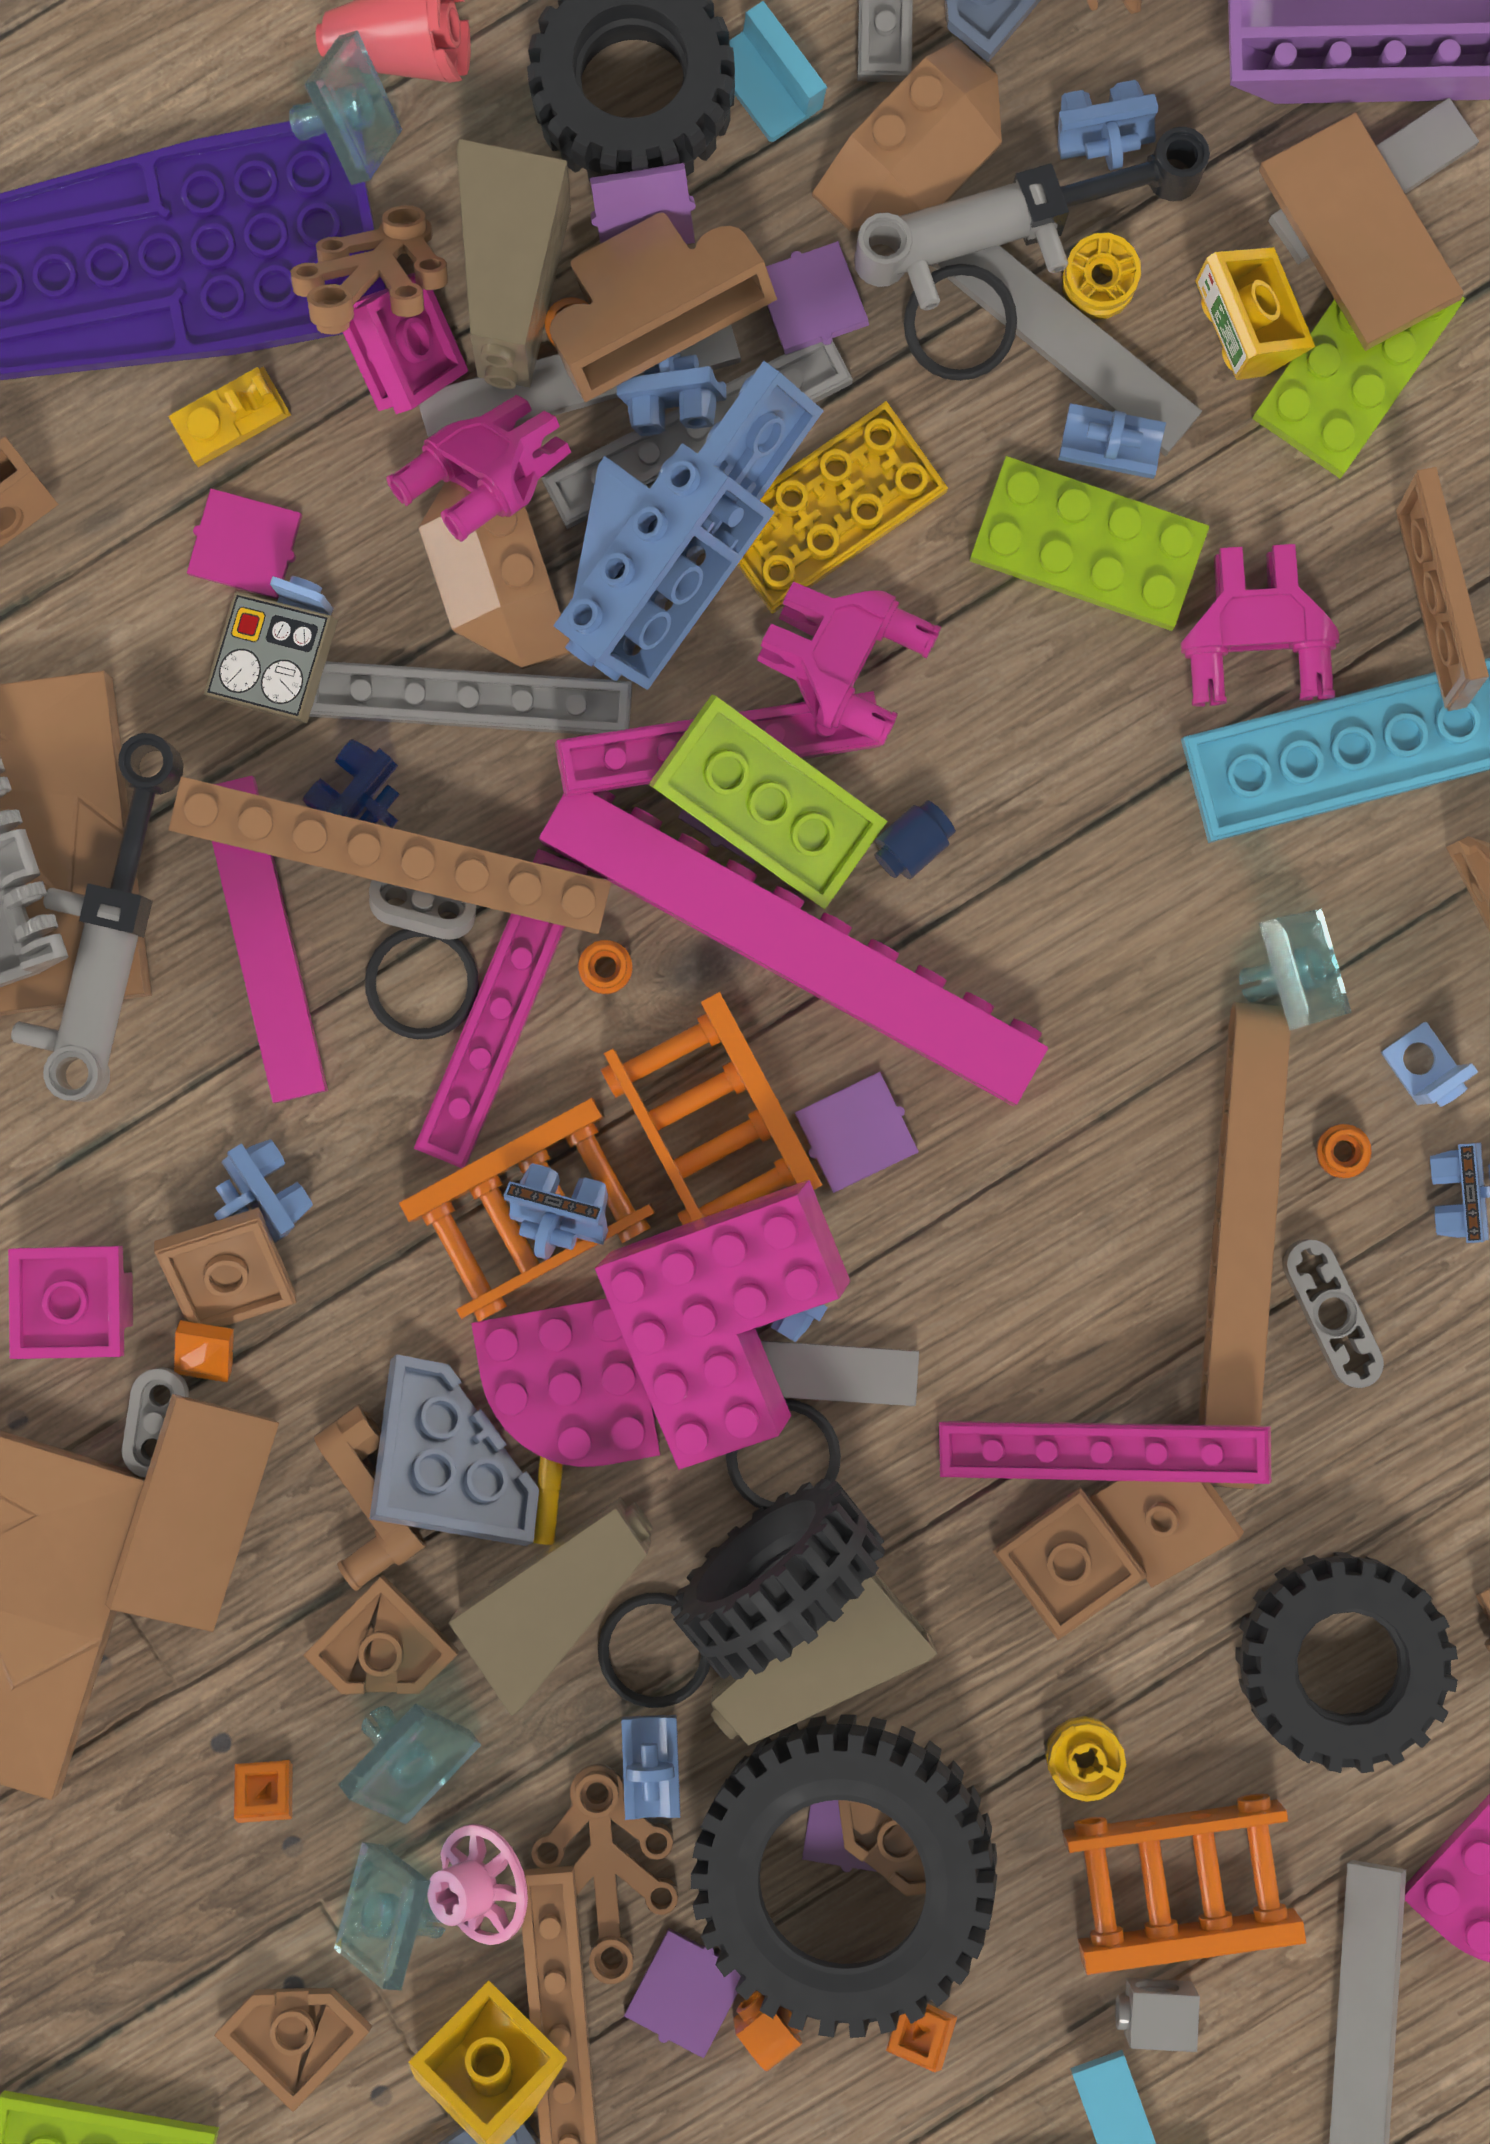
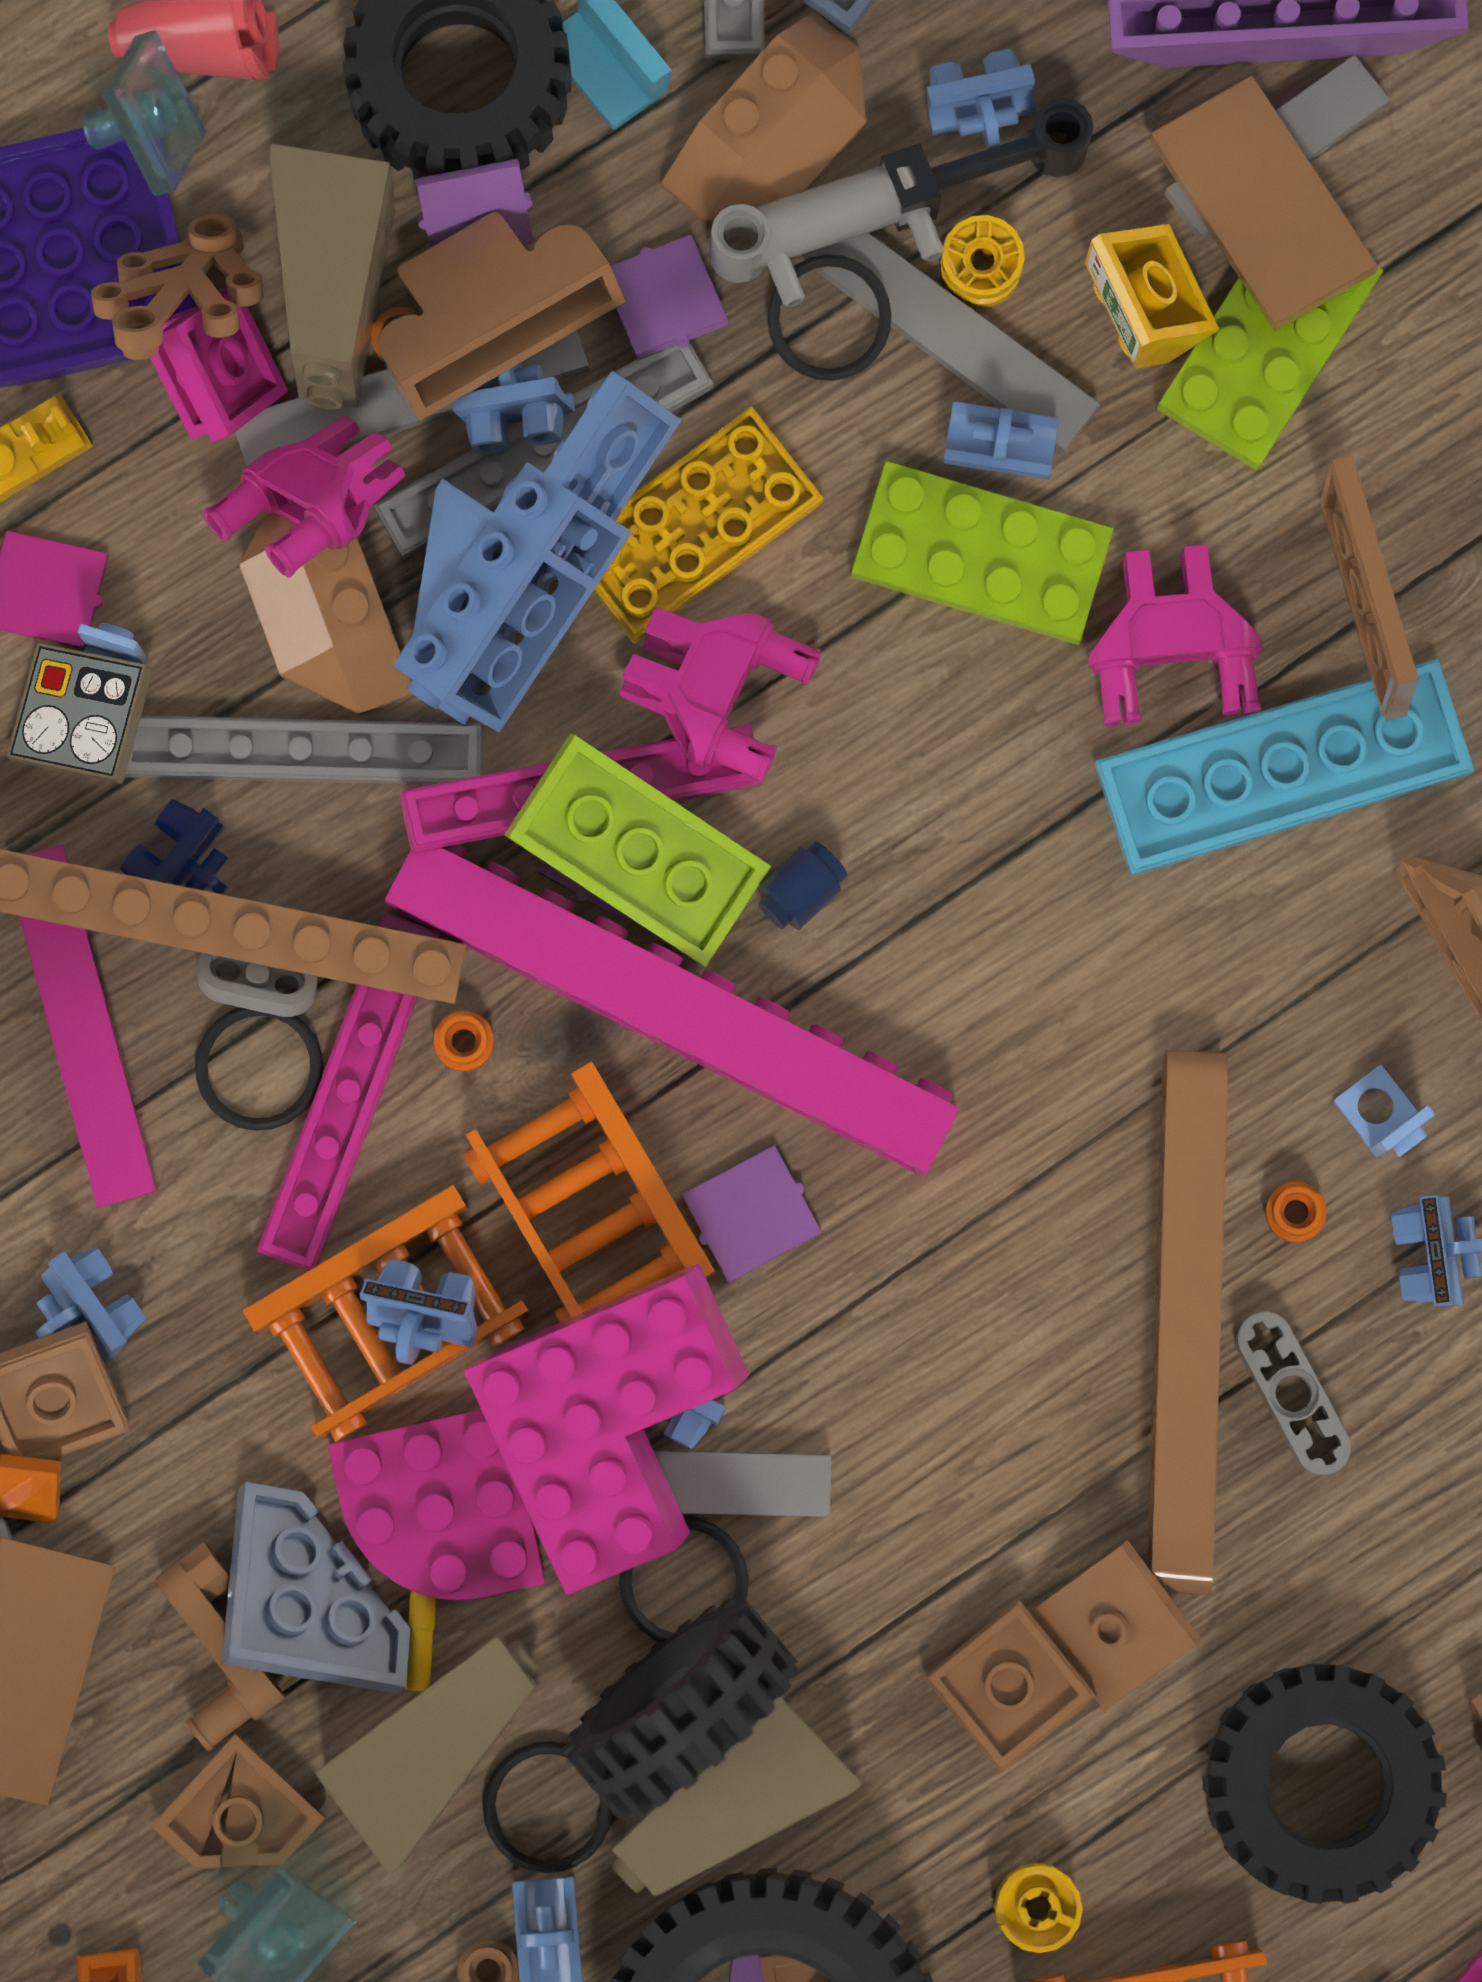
camera: 10 degrees left, 5 degrees down
dark pink tile [939,1421,1272,1484] -> none
clear light blue tile [1239,909,1352,1030] -> none

